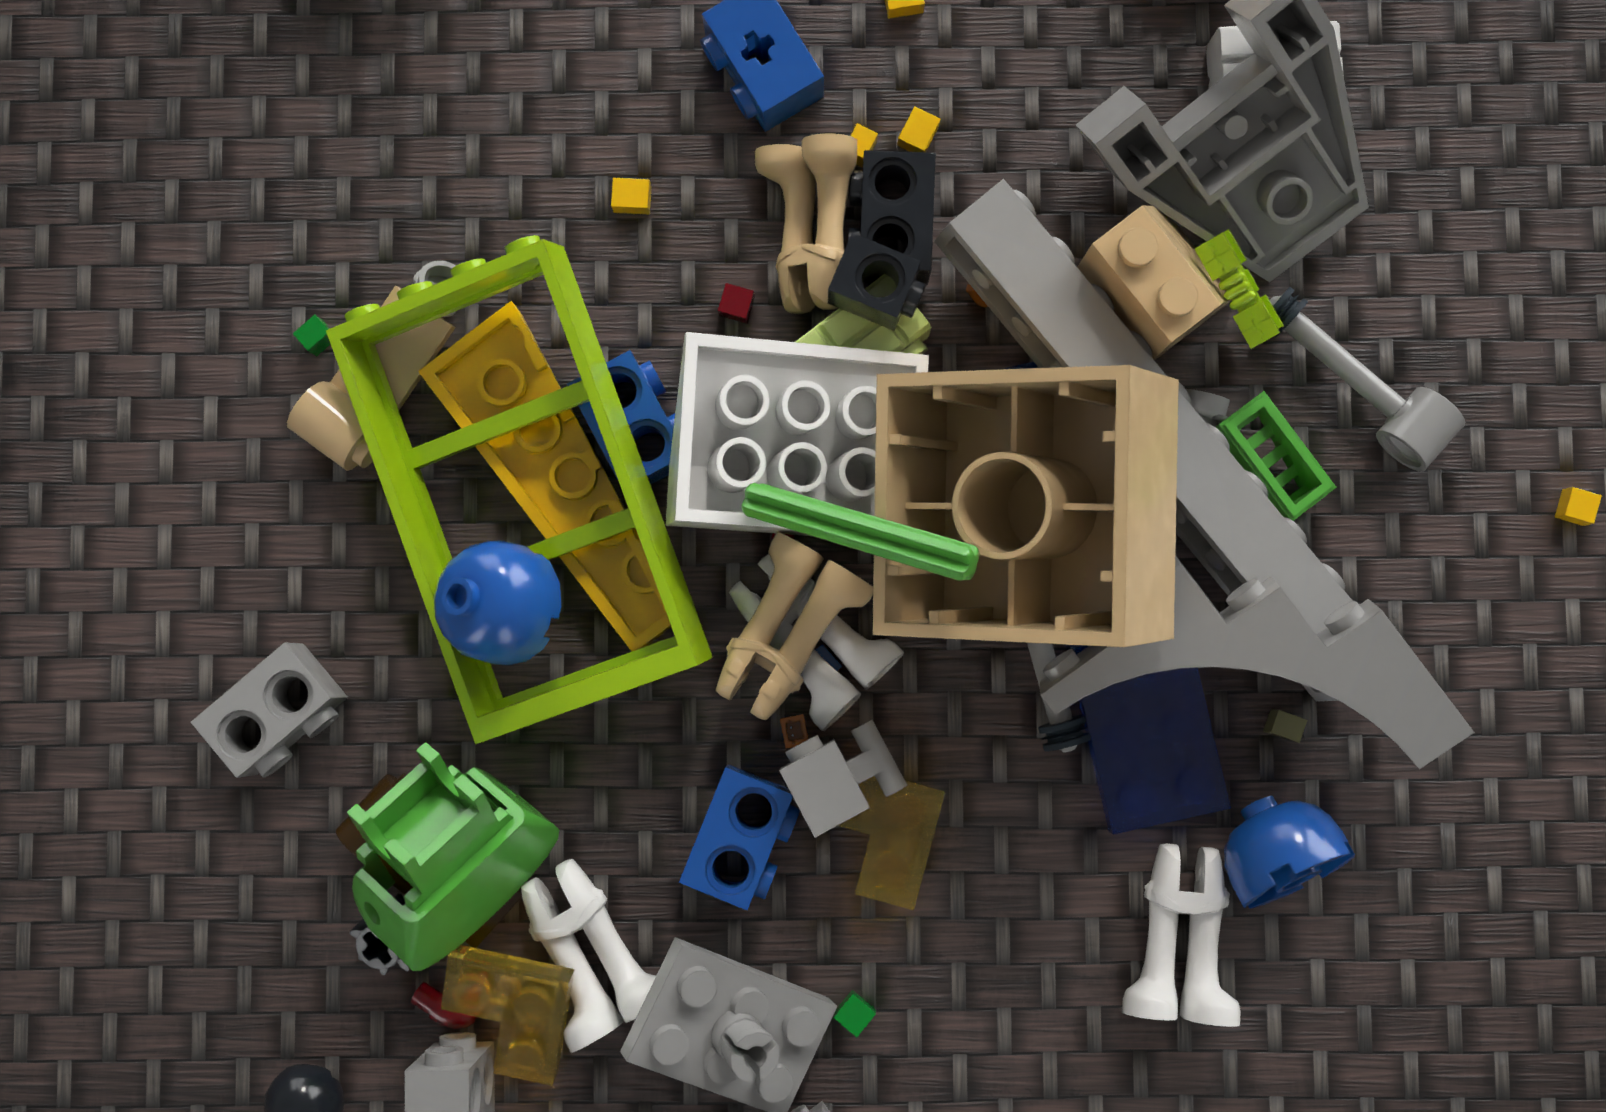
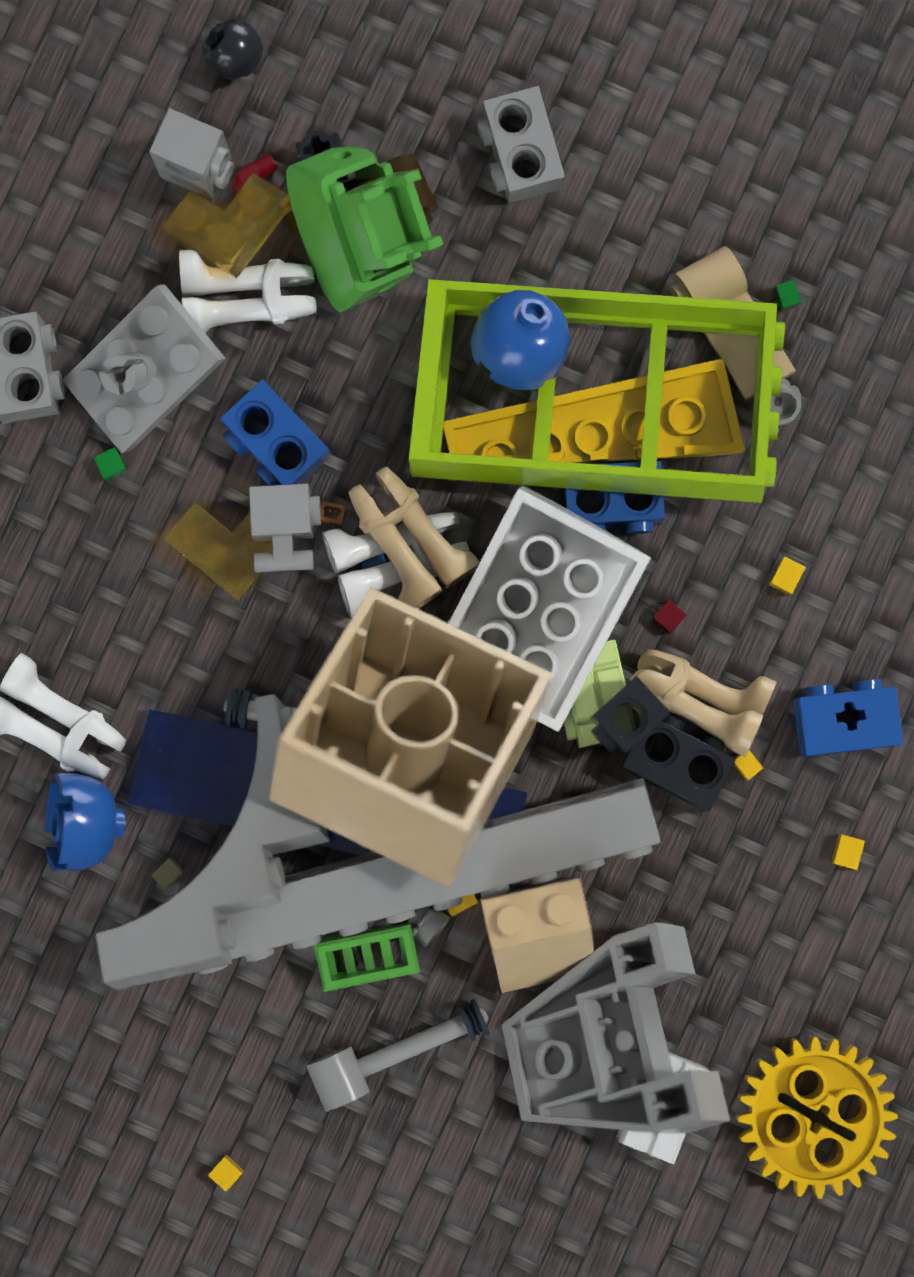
camera: 105 degrees right, 0 degrees up
bright green axle [741,483,979,581] -> none
yellow piece [897,106,940,152] -> none
lime piece [1195,229,1284,349] -> none

